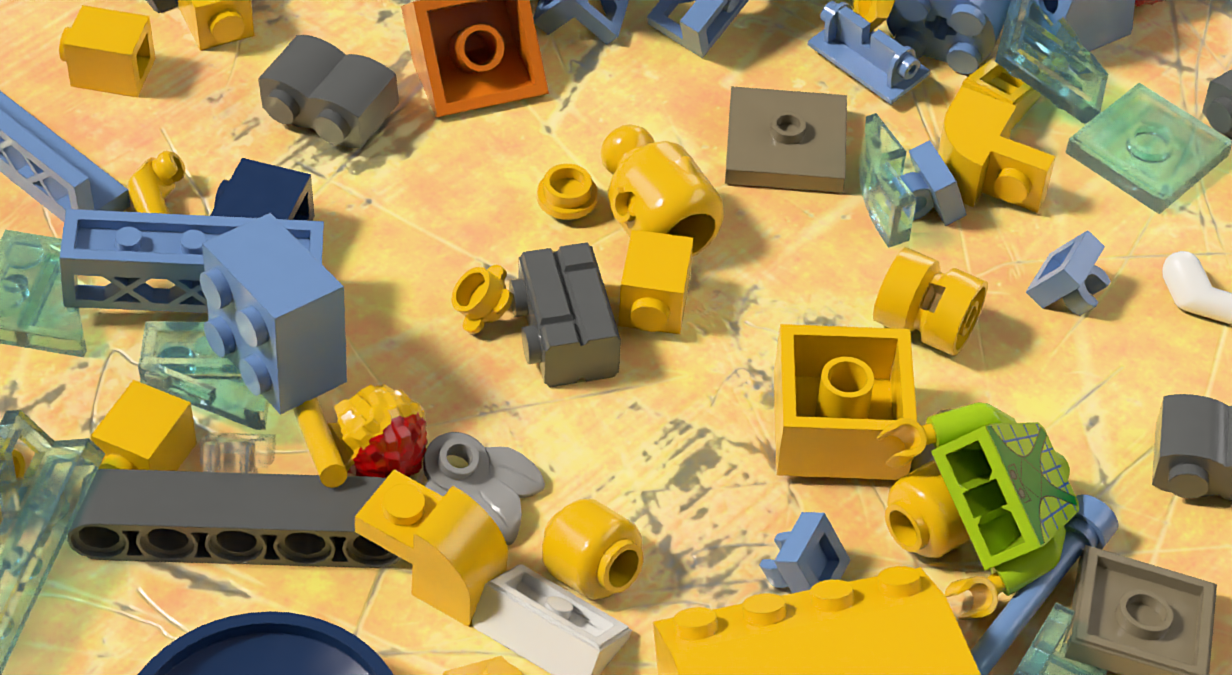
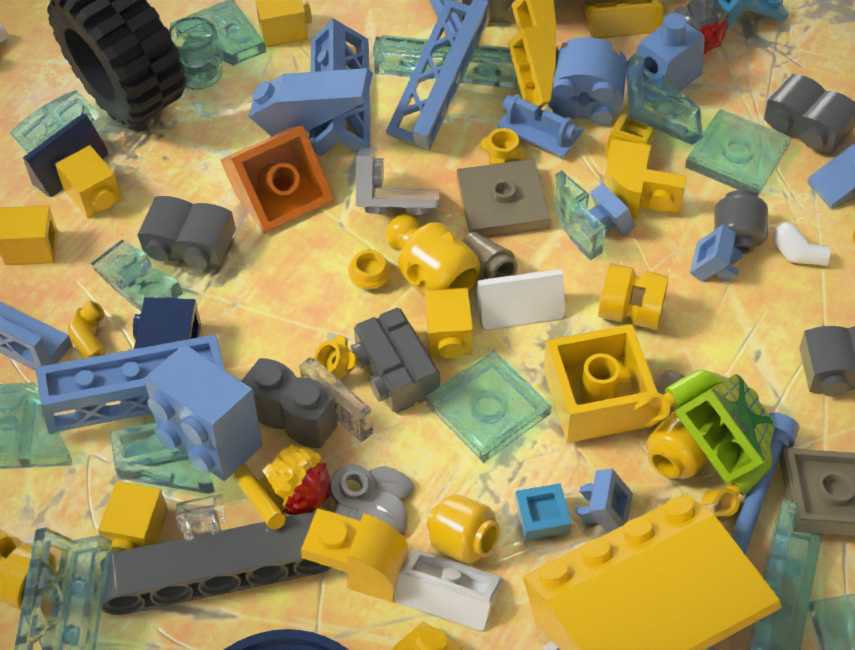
camera: 10 degrees left, 5 degrees up
none -> clear light blue slope [91,239,183,311]
none -> dark grey brick [241,358,338,448]
none -> clear tile [298,357,373,443]
none -> light grey bracket [356,148,439,215]
none -> clear light blue tile [426,349,552,463]
none -> dark tan cone [462,232,518,280]
none -> white slope [477,269,565,330]
none -> yellow plate [480,128,526,164]
none -> dark azure plate [515,483,572,541]
none -> dark grey head [714,190,768,254]

